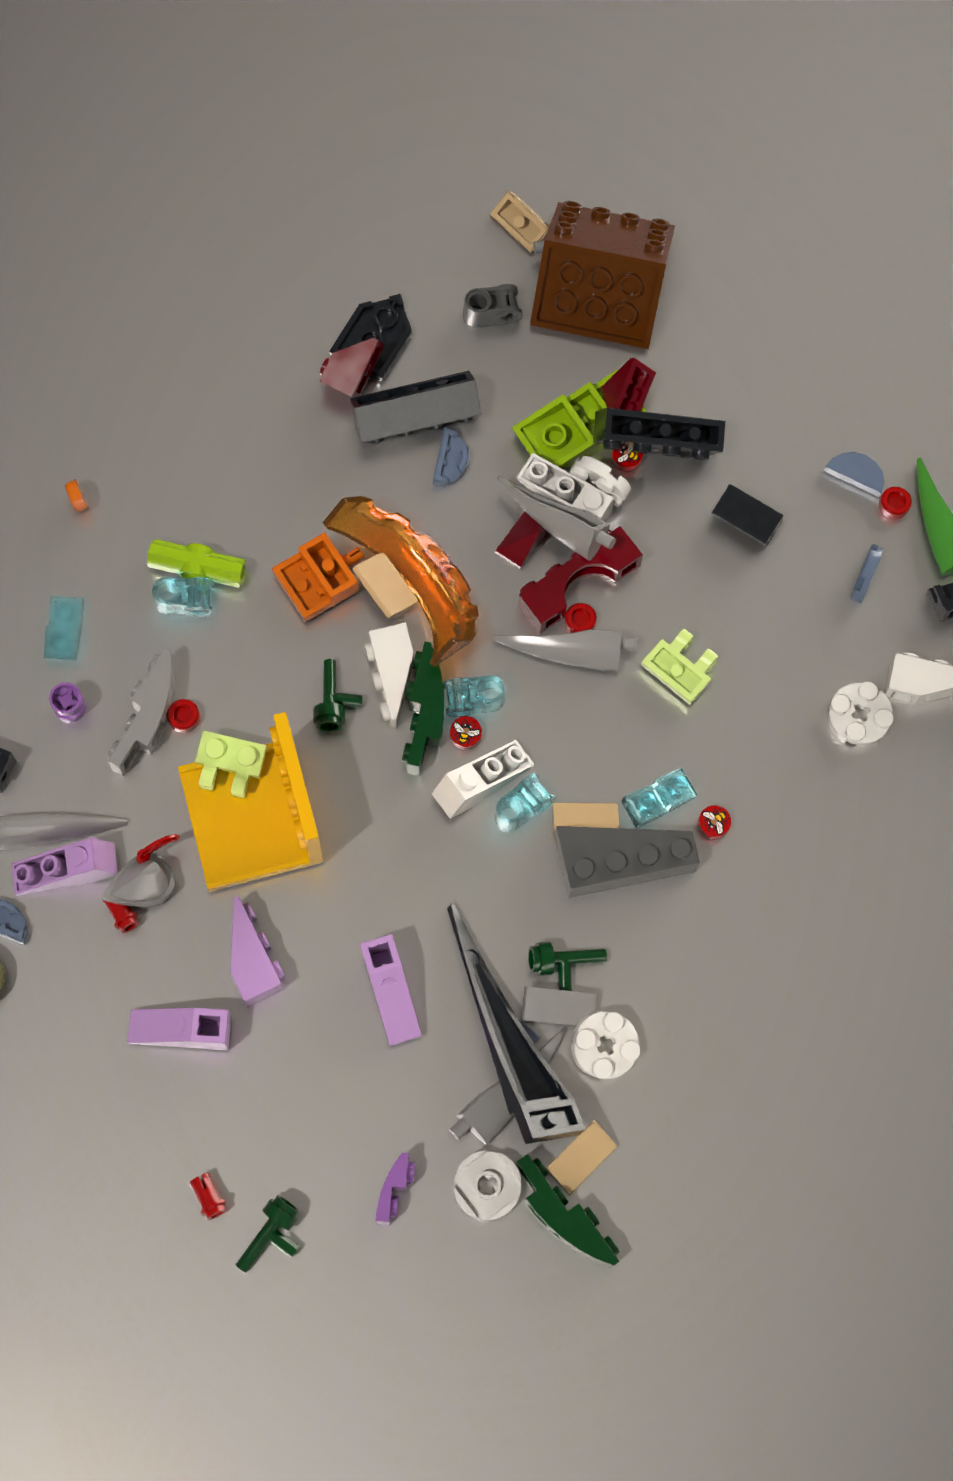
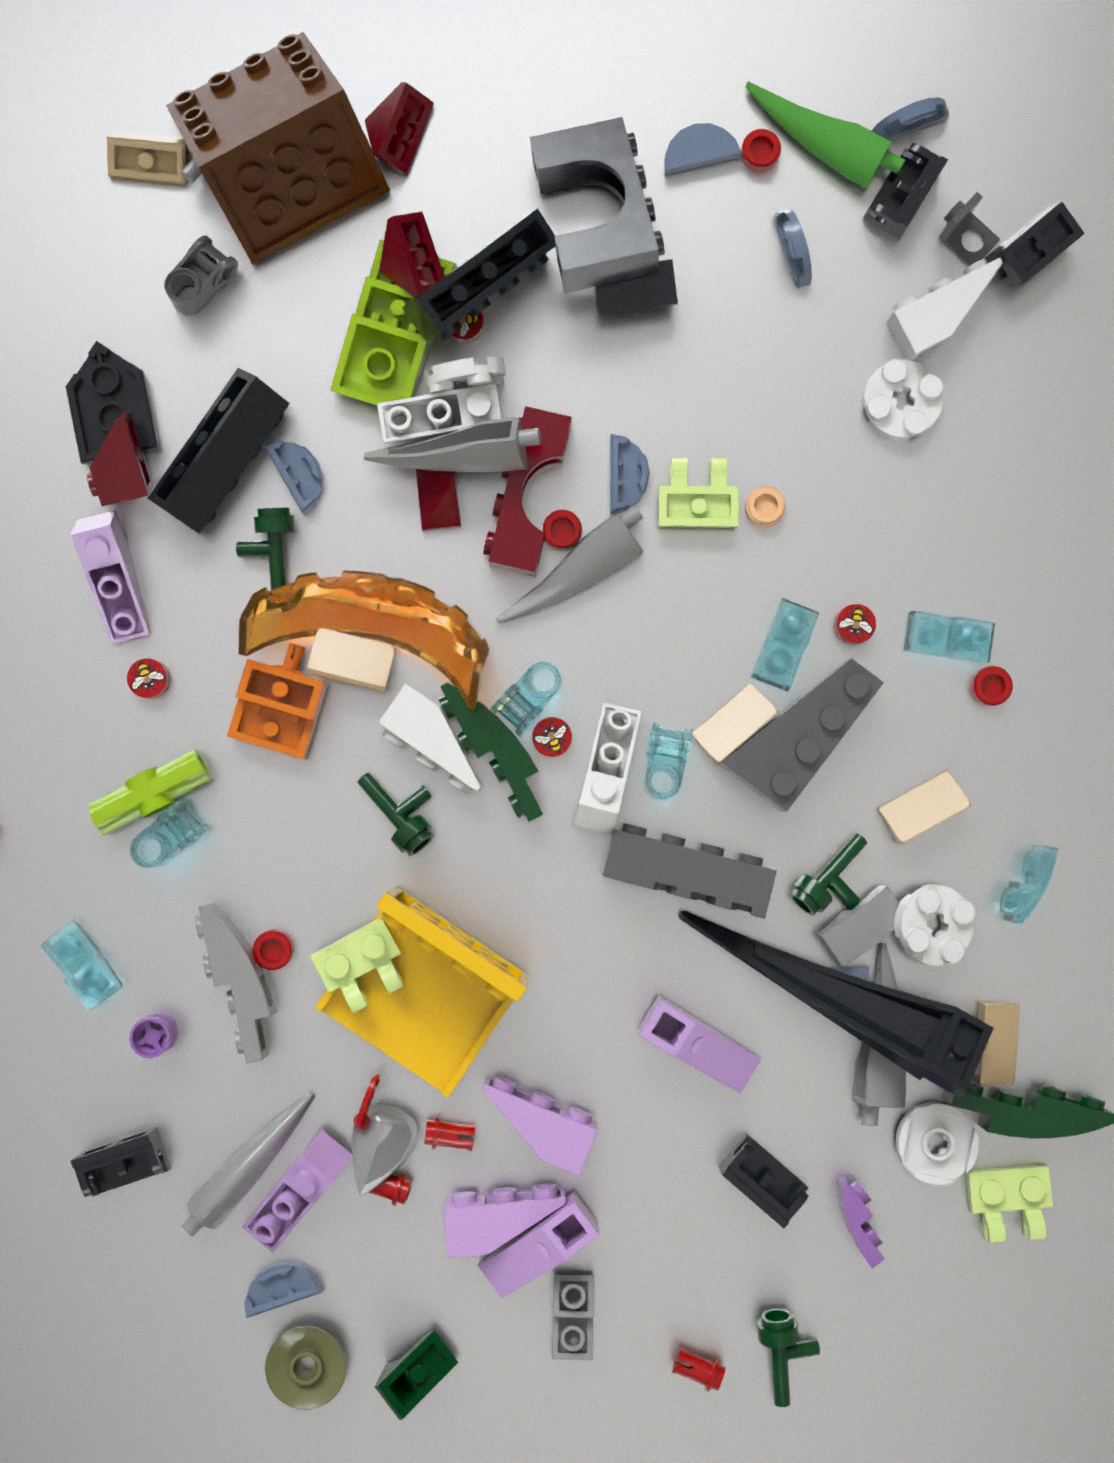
camera: 35 degrees left, 15 degrees up
none -> lavender slope [71,510,150,644]
none -> tile [127,658,170,699]
none -> dark green piece [236,507,295,600]
none -> dark red slope [364,82,434,175]
none -> dark green slope [375,1330,458,1420]
none -> red pin [424,1117,475,1151]
none -> lavender slope [443,1184,566,1258]
none -> arch [529,117,665,293]
none -> light grey slope [552,1274,594,1360]
none -> dark grey wedge [602,823,777,919]
none -> sand blue tile [610,434,650,514]
none -> black hinge [718,1133,809,1229]
none -> light nougat tile [745,486,786,528]
none -> tan slope [877,771,972,844]
none -> clear light blue slope [903,611,995,663]
none -> yellowish green plate [965,1164,1053,1243]
none -> red tile [970,666,1013,706]
none -> clear light blue slope [1000,845,1059,924]

